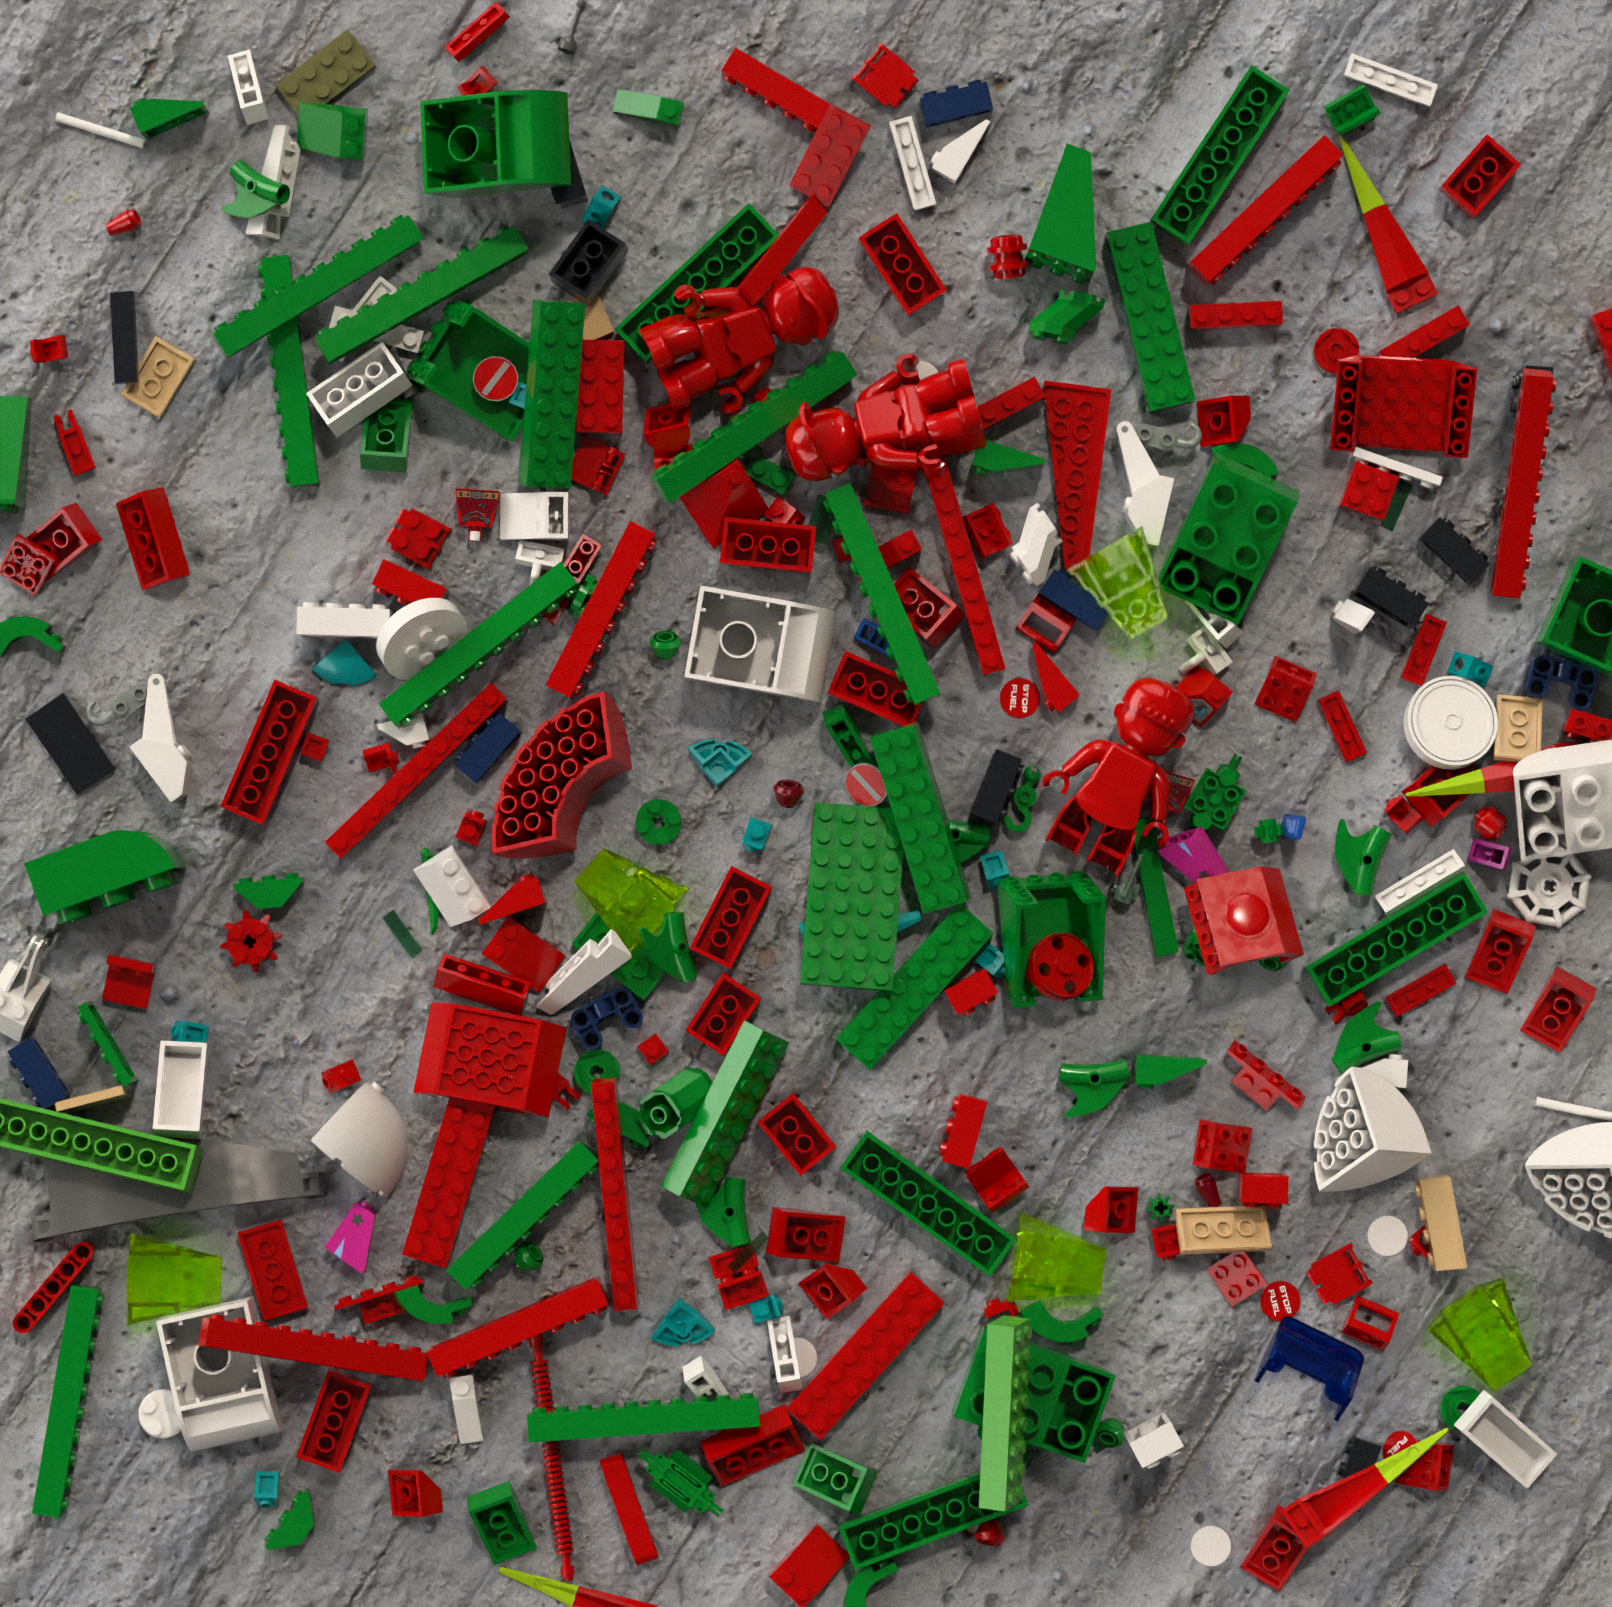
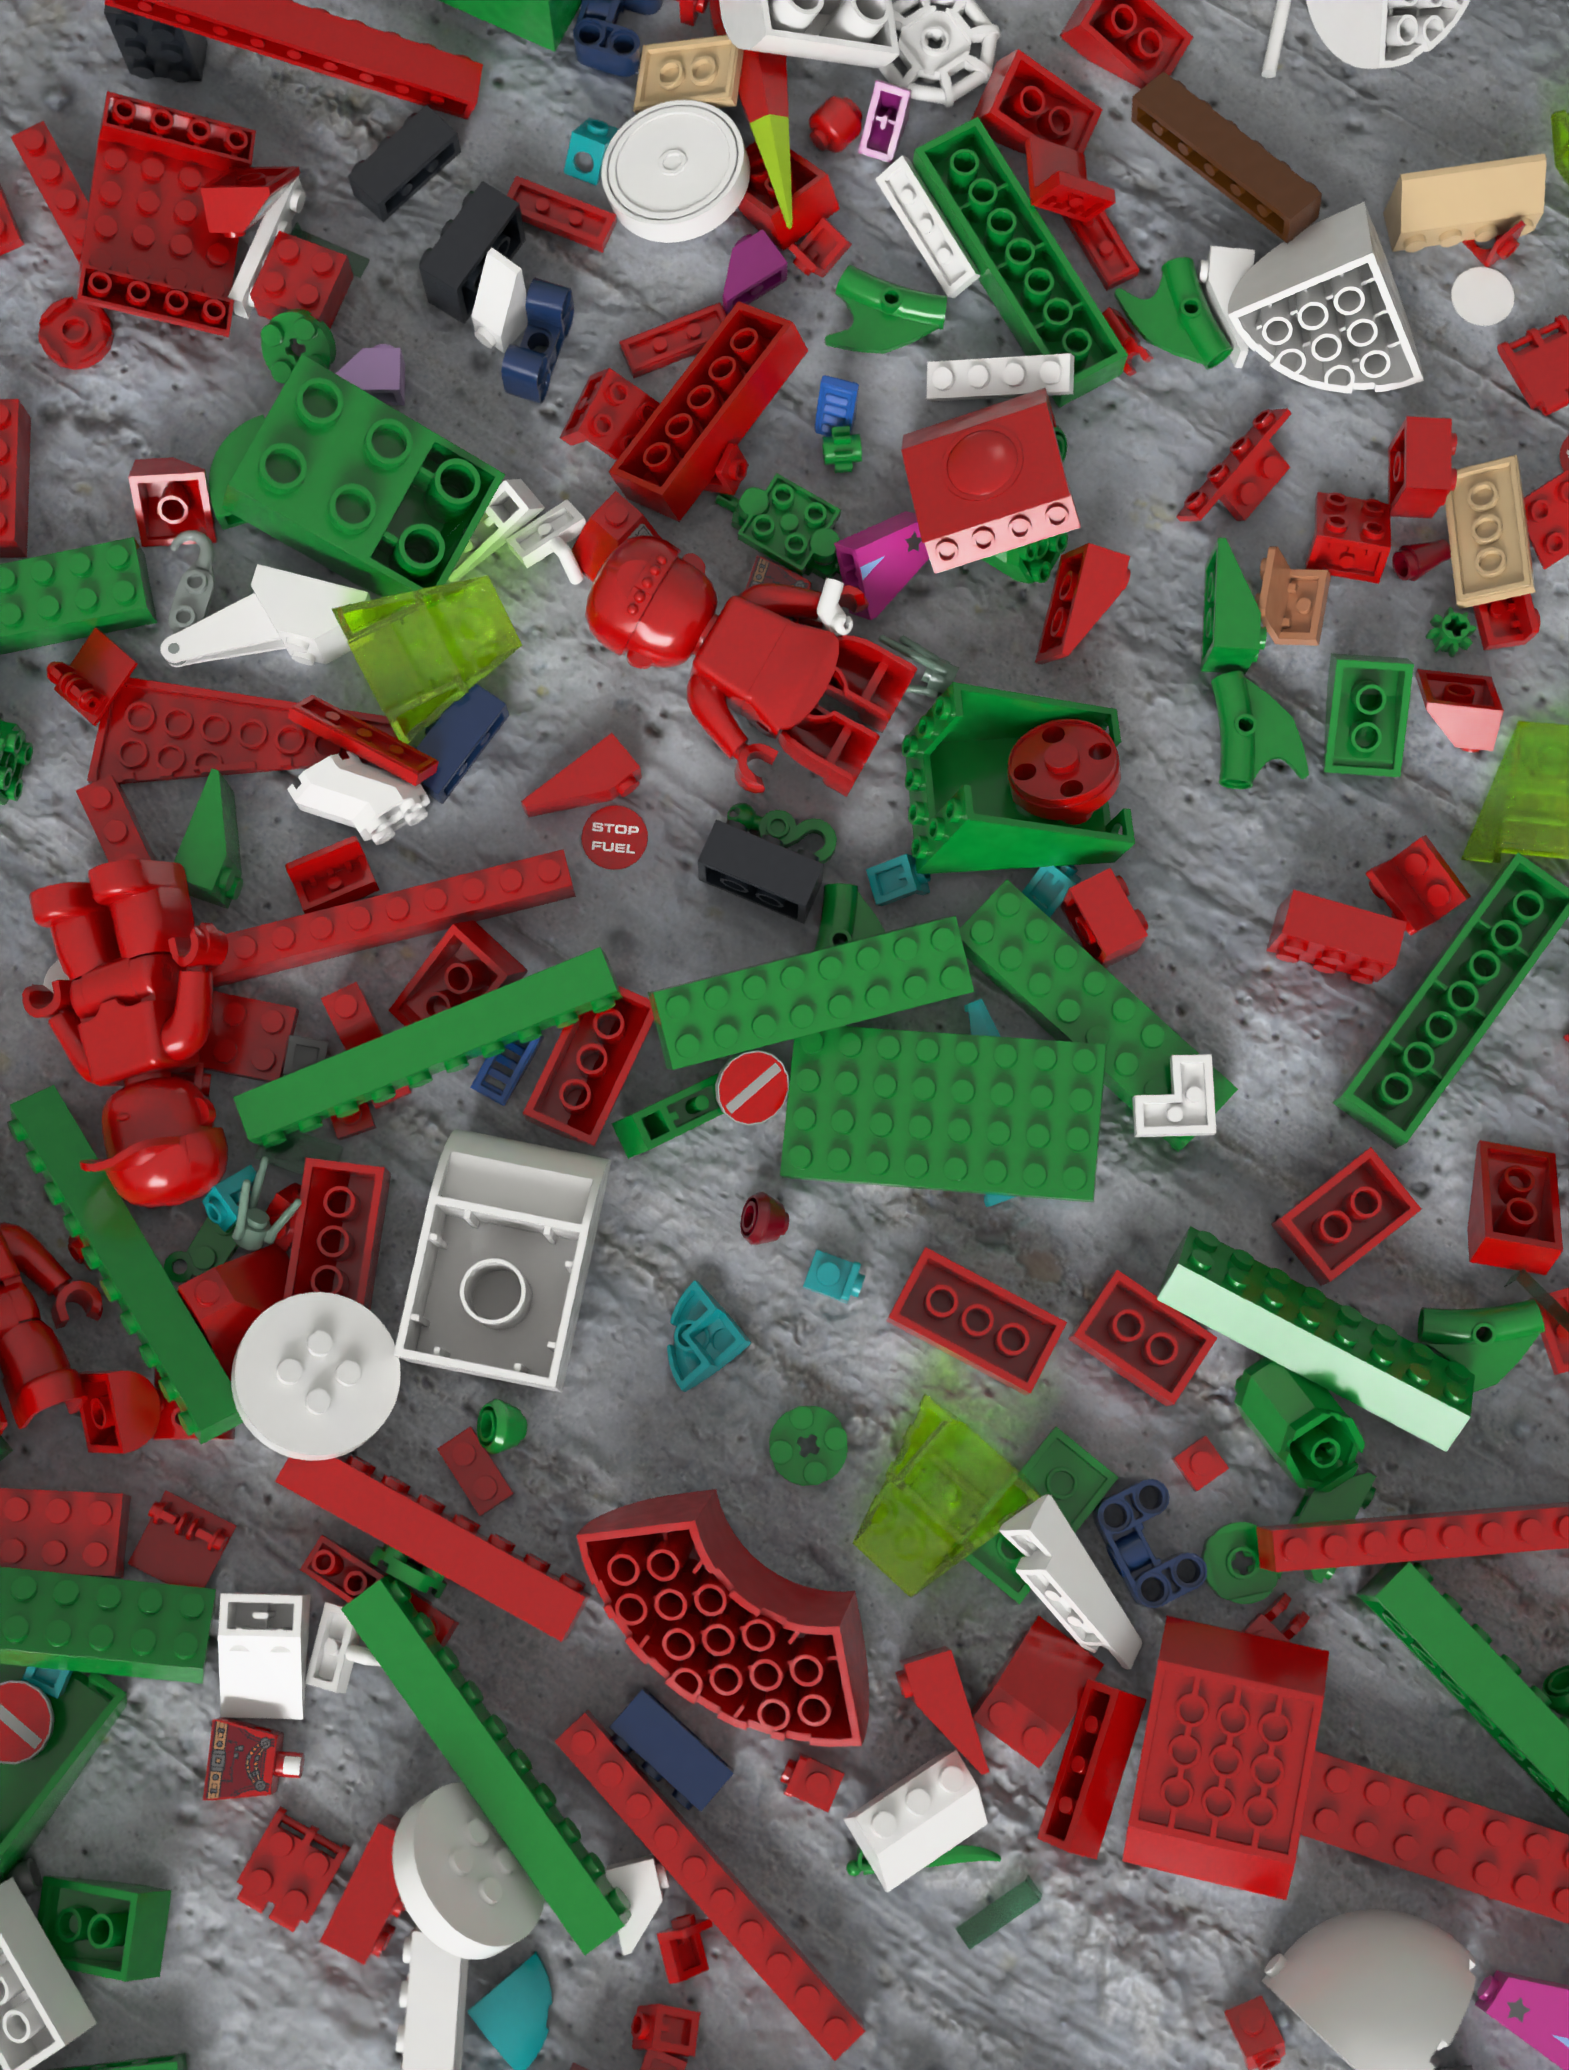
camera: 90 degrees left, 10 degrees down
green pin [639,912,698,983] -> none
red tile [1016,594,1076,653] -> none
green tile [1133,817,1179,957] -> none
none -> red hinge [46,627,138,726]
none -> red slope [200,166,300,238]
none -> teal bracket [201,1164,257,1232]
none -> white brick [231,1292,401,1461]
none -> sand green plant [232,1156,302,1250]
none -> green plate [261,309,336,384]
none -> dark grey plate [282,1035,328,1075]
none -> red tile [288,695,439,786]
none -> lavender slope [335,344,405,405]
none -> red plate [437,1426,515,1516]
none -> dark blue beam [501,278,574,404]
none -> red brick [608,301,809,522]
none -> red bracket [631,2004,700,2057]
none -> red bracket [703,443,749,495]
none -> magenta slope [723,229,788,315]
none -> white arm [817,578,853,636]
none -> white plate [926,353,1074,402]
none -> red bracket [1025,135,1116,223]
none -> red slope [1035,543,1131,665]
none -> reddish brown brick [1131,71,1322,244]
none -> white plate [1132,1054,1216,1137]
none -> nougat bracket [1255,546,1331,646]
none -> green slope [1323,653,1414,777]

